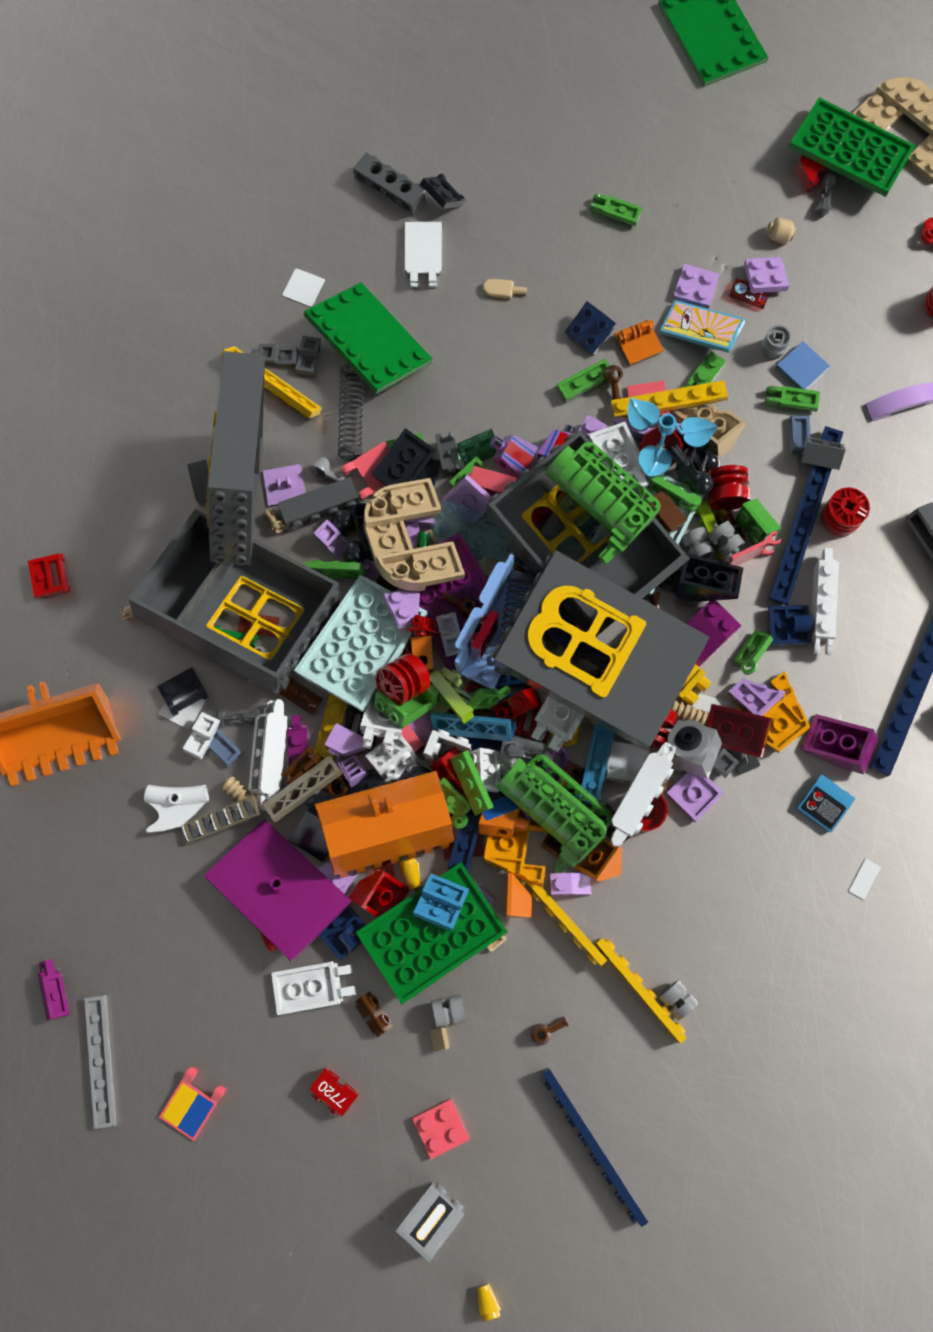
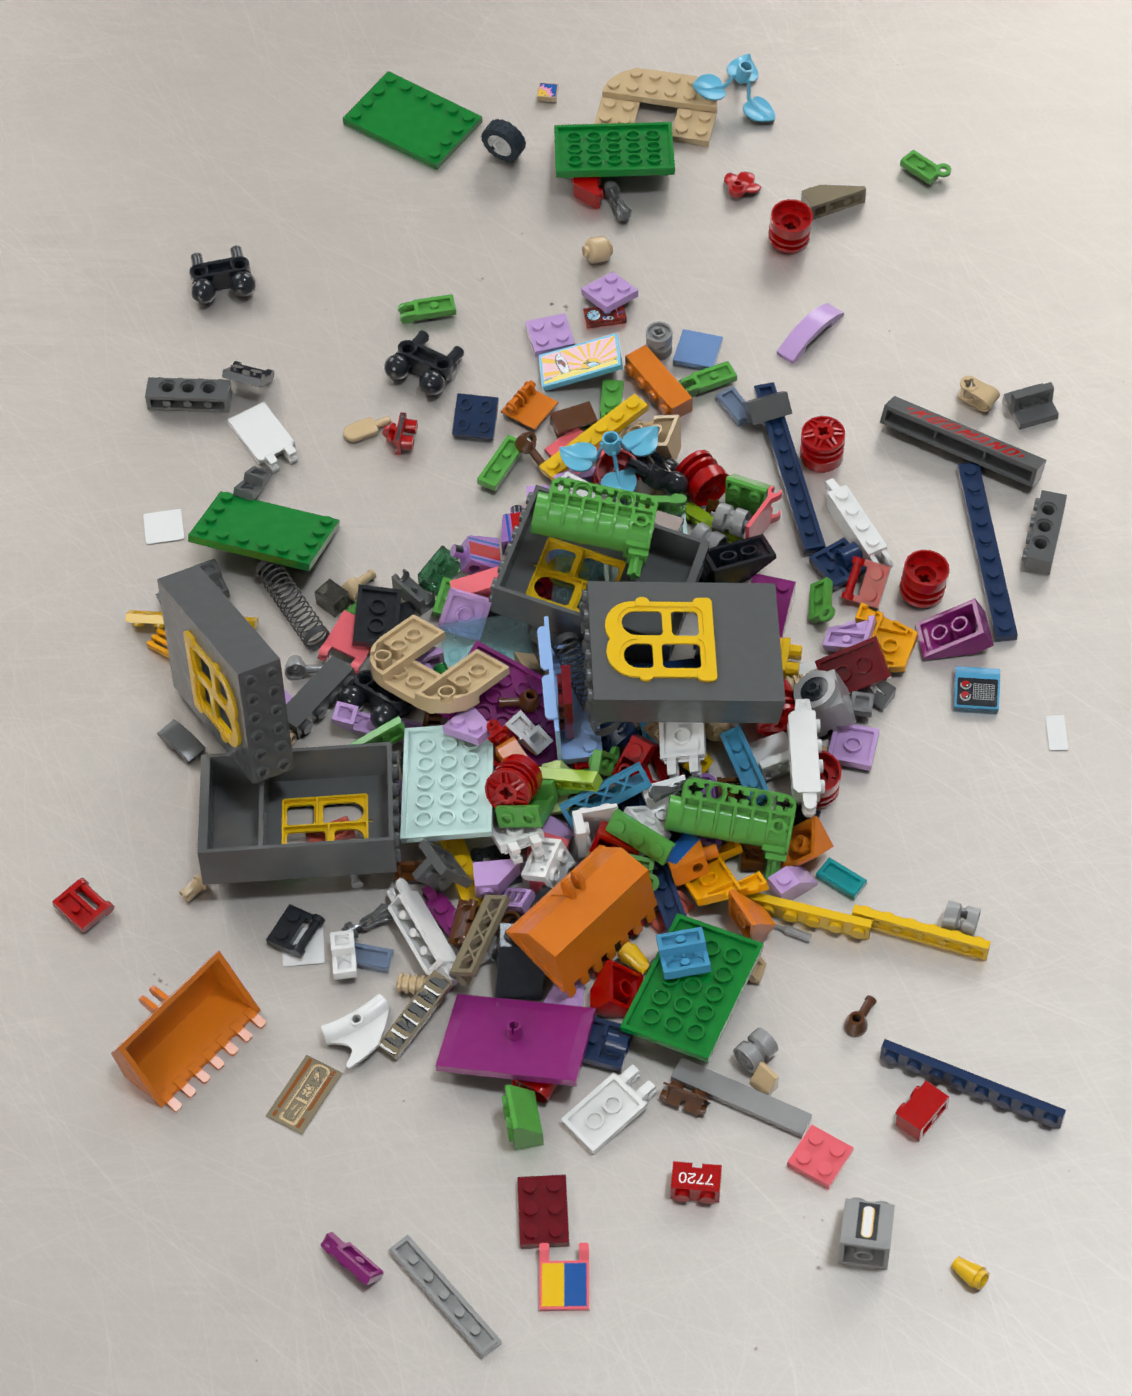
camera: 30 degrees left, 20 degrees down
none -> black piece [189,245,256,304]
none -> dark grey slope [233,466,272,501]
none -> sticker [266,1055,342,1135]
none -> clear smoke brick [315,578,350,618]
none -> tan bar [340,569,377,602]
none -> red hips [382,412,418,455]
none -> black piece [384,330,464,396]
none -> dark grey bracket [412,839,473,892]
none -> black wheel [481,119,526,162]
none -> bright green slope [501,1085,544,1150]
none -> dark red plate [517,1174,570,1249]
none -> tile [537,82,559,102]
none -> reddish brown hinge [550,401,598,438]
none -> orange brick [624,345,693,417]
none -> light grey tile [671,1057,812,1138]
none -> light grey piece [775,924,812,942]
none -> teal tile [816,857,867,900]
none -> plate [840,556,891,609]
none -> red brick [895,1081,949,1141]
none -> red wheel [899,549,950,608]

